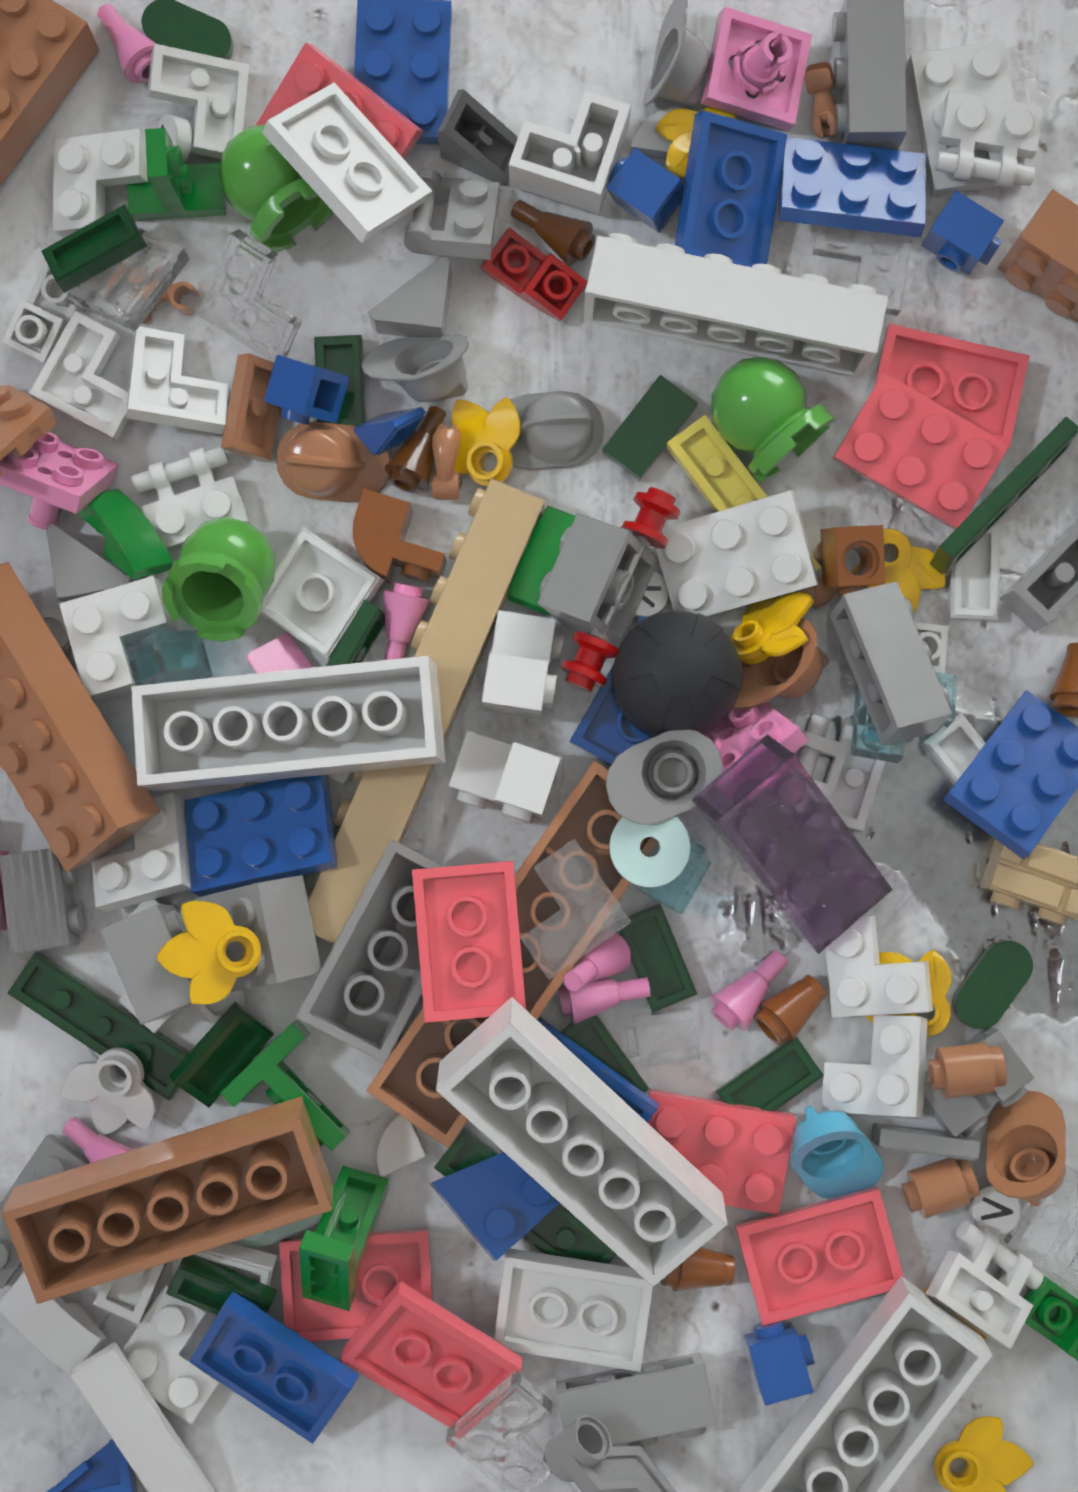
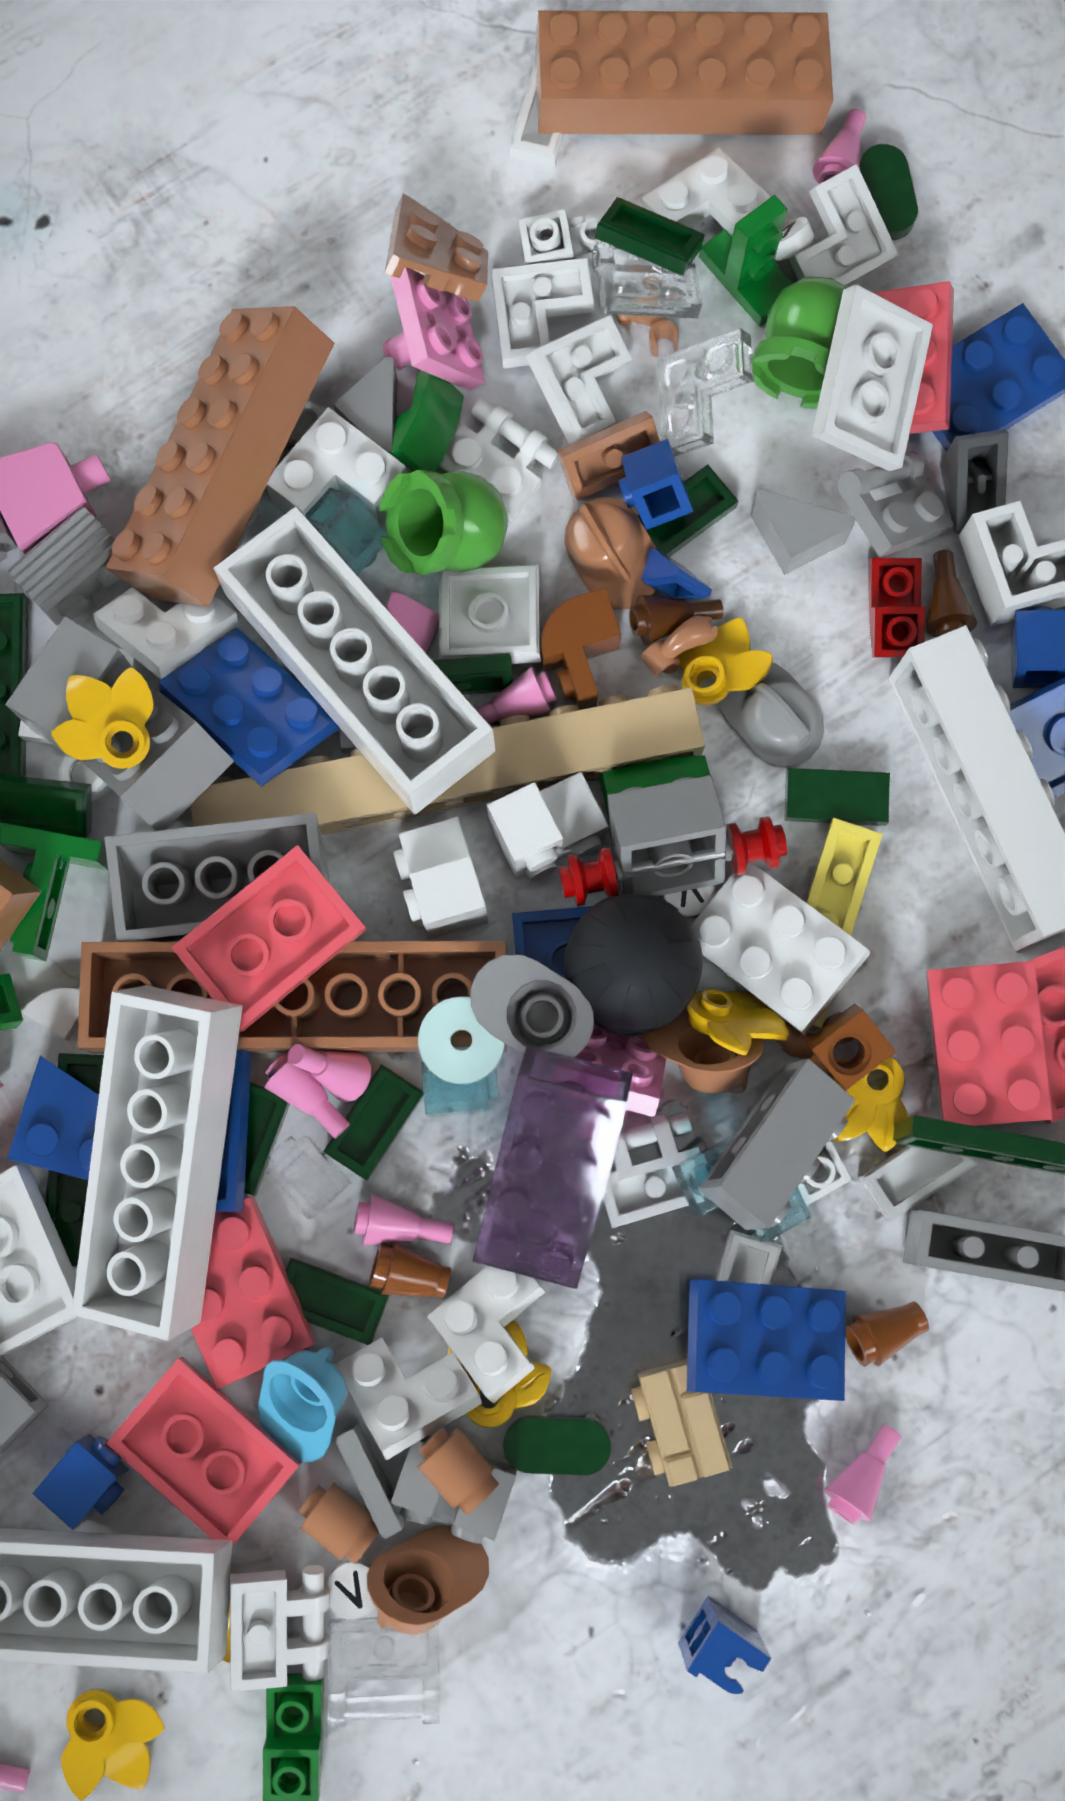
camera: 55 degrees right, 5 degrees down
light grey piece [362,334,469,403] -> none
clear plate [520,839,631,980] -> none
dark orange cone [660,1247,735,1292] -> none
bright green tile [711,357,835,483] -> none

